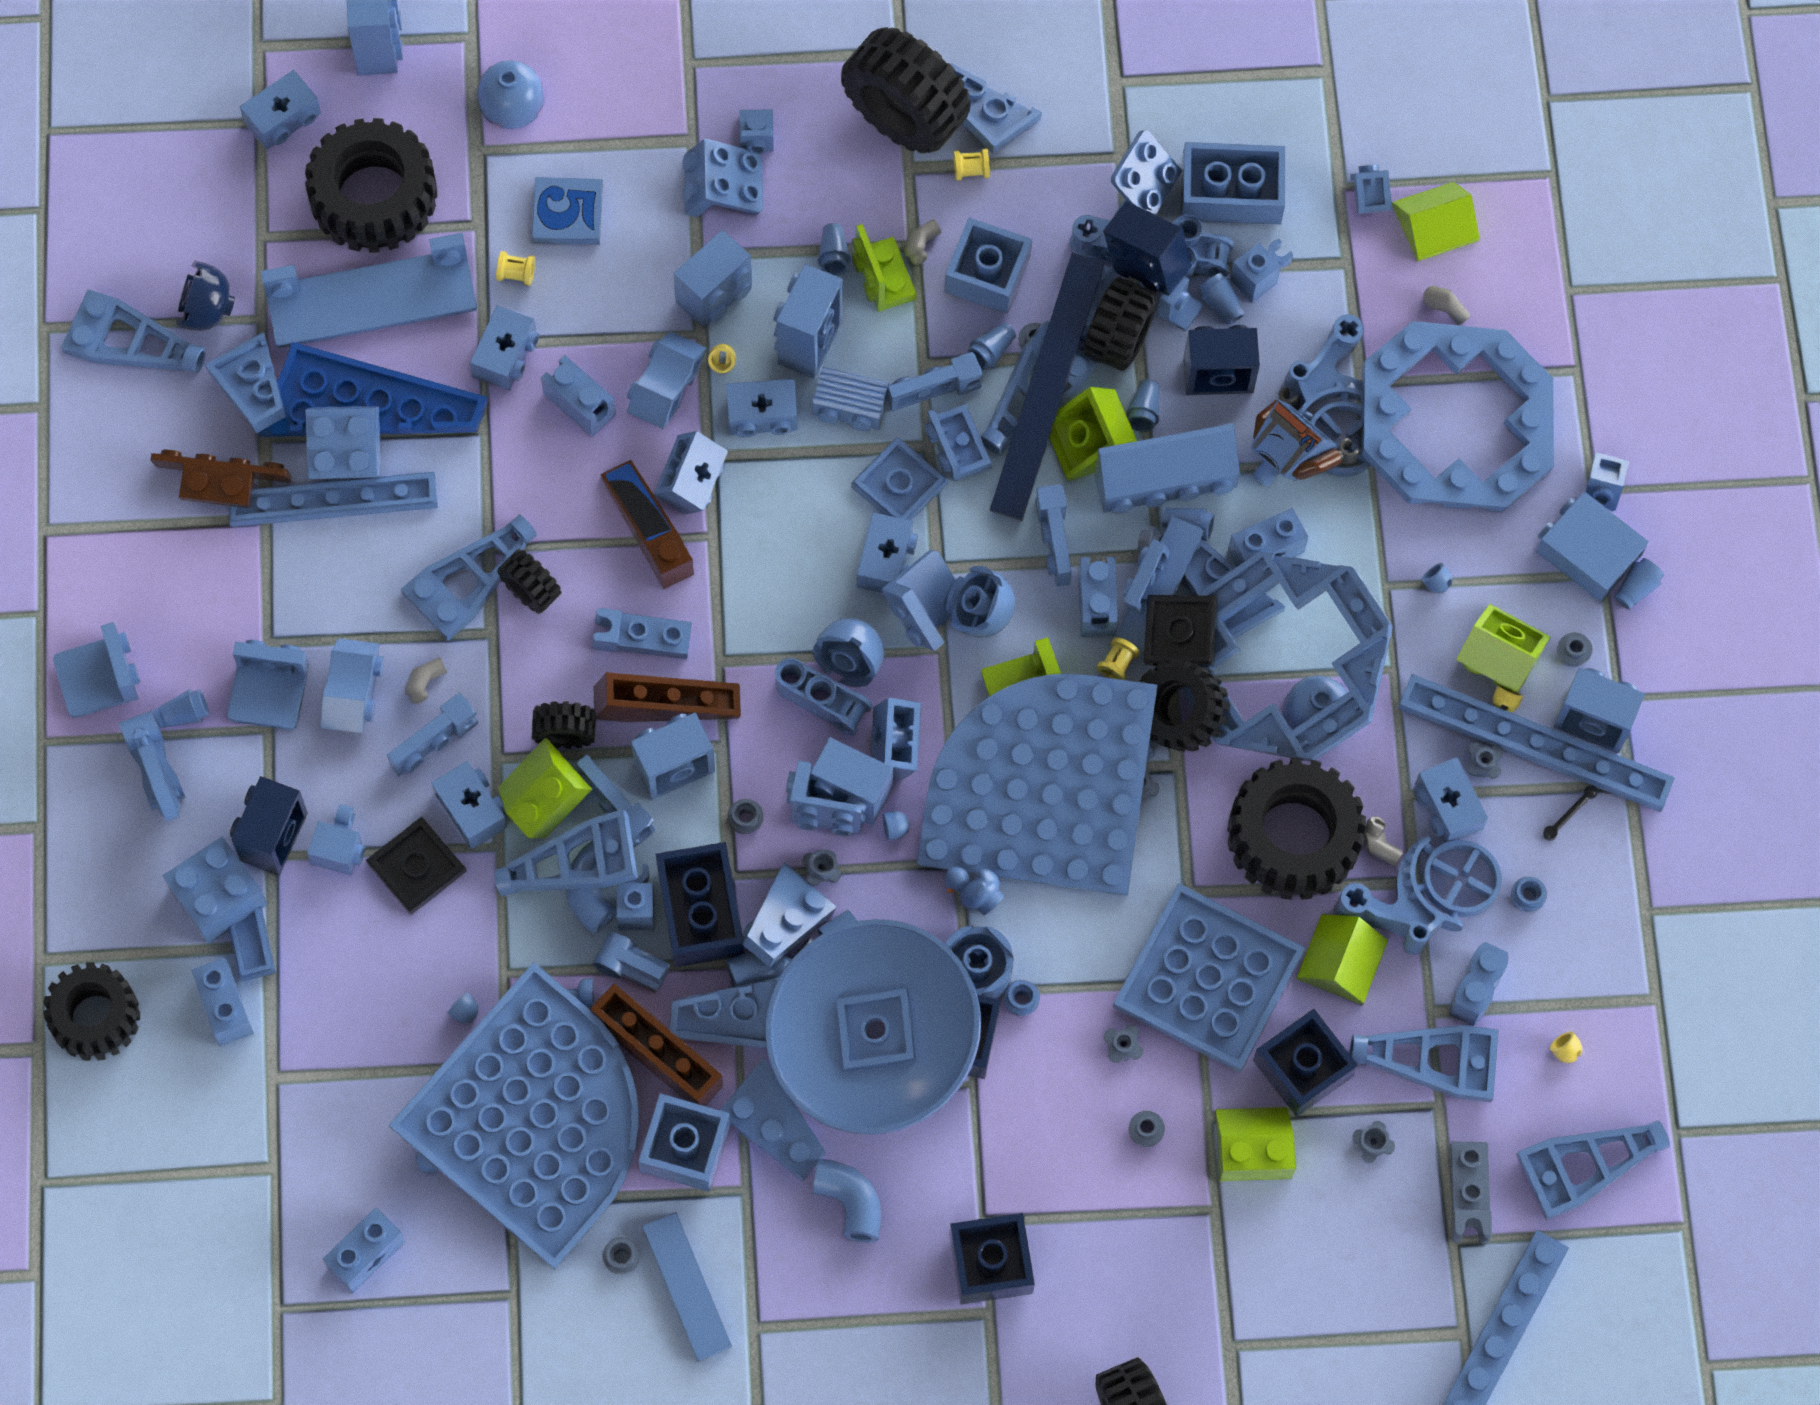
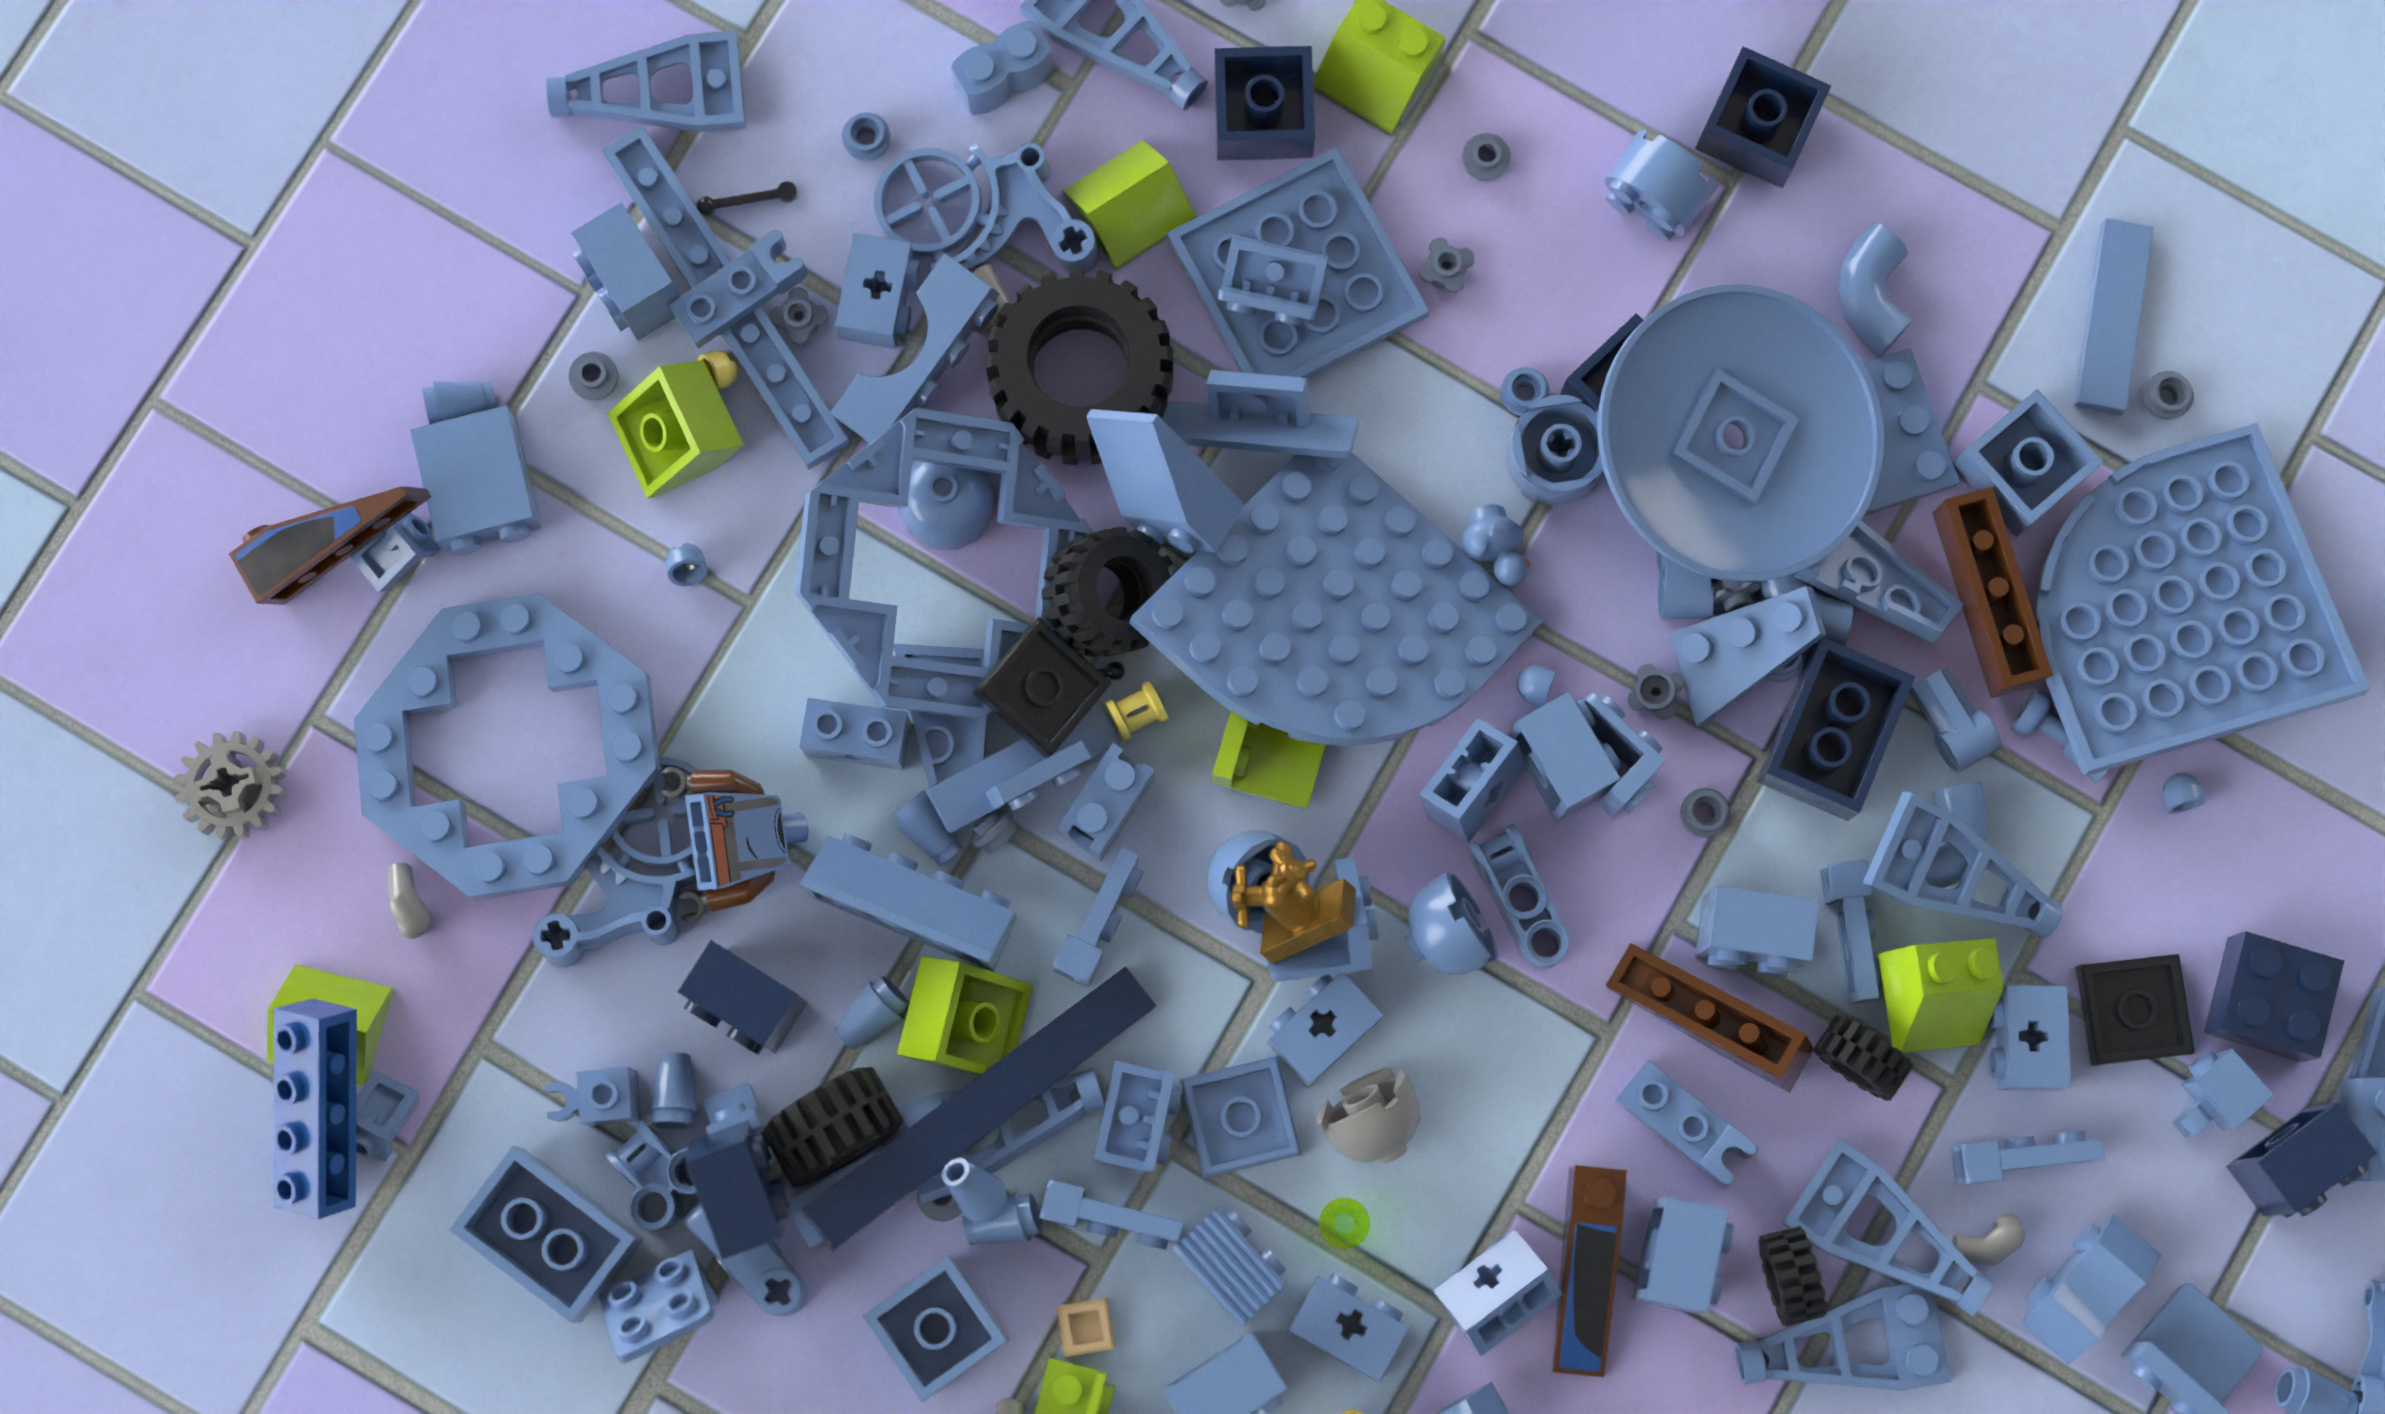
camera: 145 degrees left, 10 degrees up
medium blue brick [617,864,654,930] -> none
none -> light grey gear [174,731,288,841]
none -> slope [229,486,431,605]
none -> blue brick [274,998,357,1220]
none -> medium blue plate [546,30,746,132]
none -> medium blue plate [668,229,808,349]
none -> medium blue arch [830,253,1000,443]
none -> medium blue cone [942,1158,1007,1222]
none -> tan tile [1057,1298,1115,1357]
none -> medium blue slope [1086,409,1244,553]
none -> medium blue bracket [1162,370,1359,459]
none -> medium blue bracket [1217,235,1329,325]
none -> pearl gold piece [1231,842,1356,964]
none -> light grey cylinder [1316,1068,1420,1163]
none -> clear neon green plate [1319,1198,1370,1249]
none -> medium blue brick [1604,130,1718,242]
none -> medium blue brick [1632,1196,1734,1314]
none -> medium blue plate [1782,1139,1995,1316]
none -> dark blue brick [2204,931,2344,1062]

